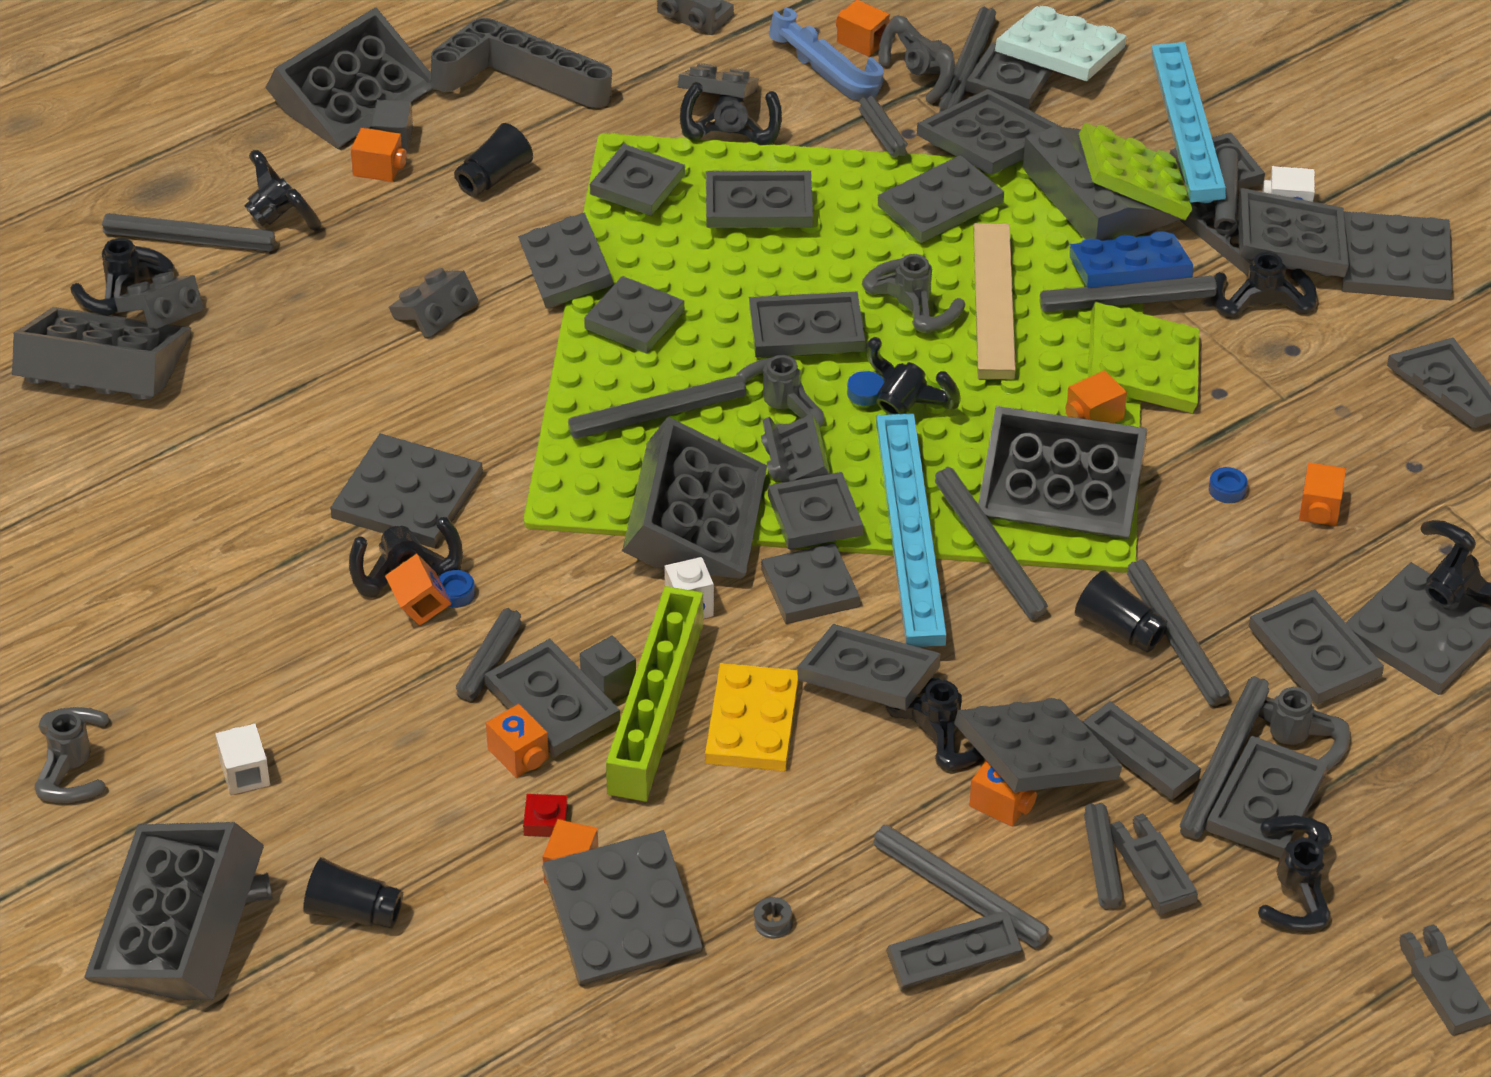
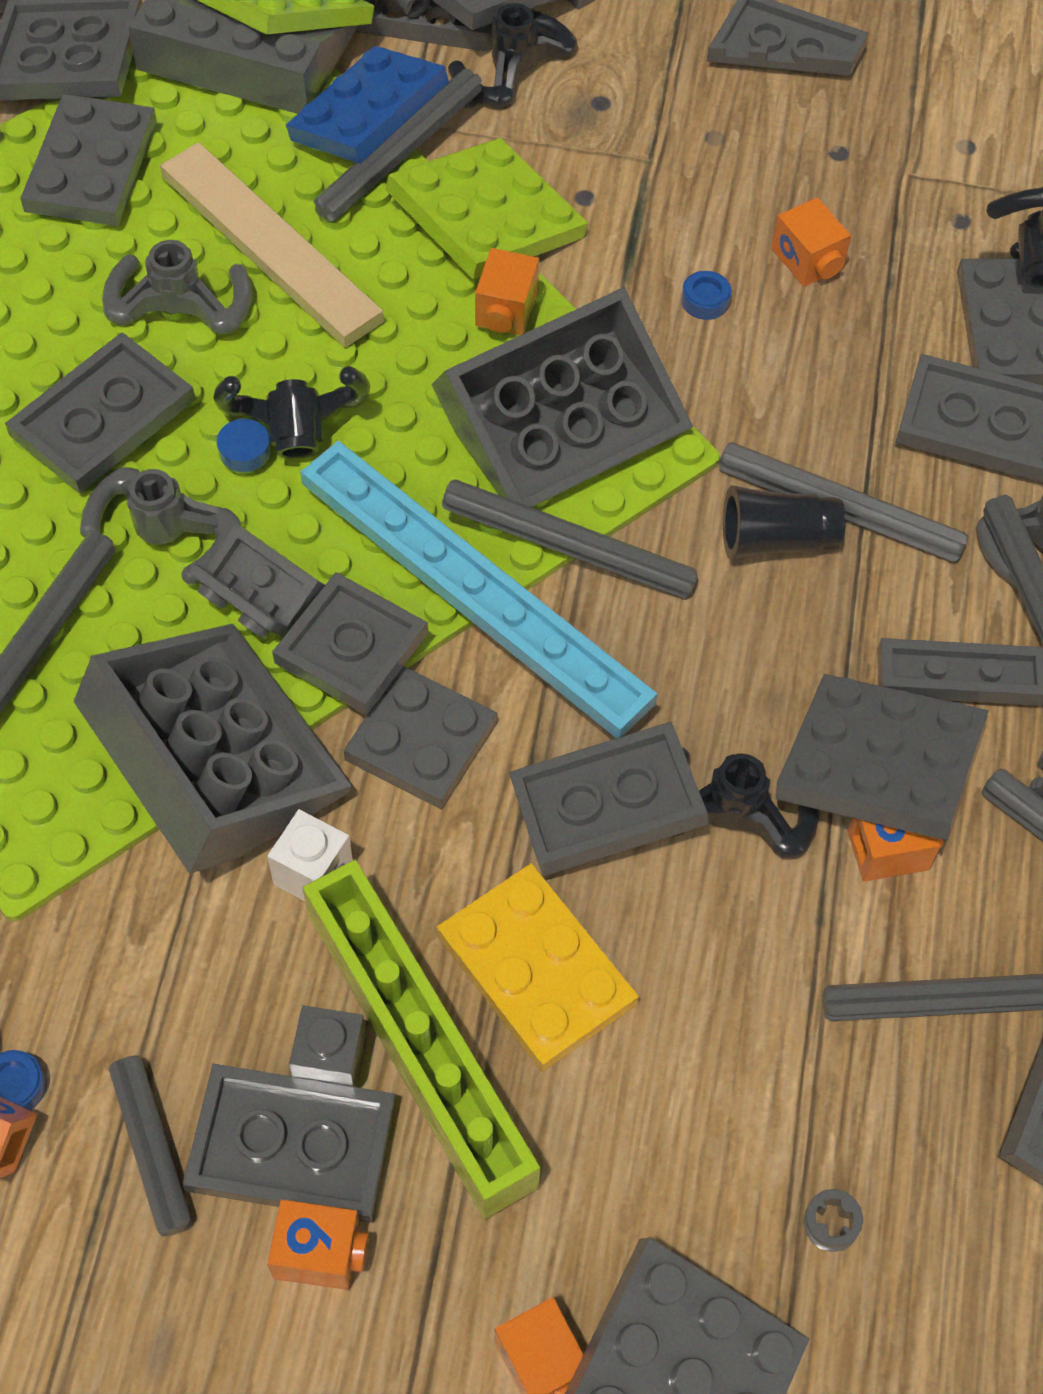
camera: 45 degrees left, 15 degrees up
red plate [523,794,568,837] -> none

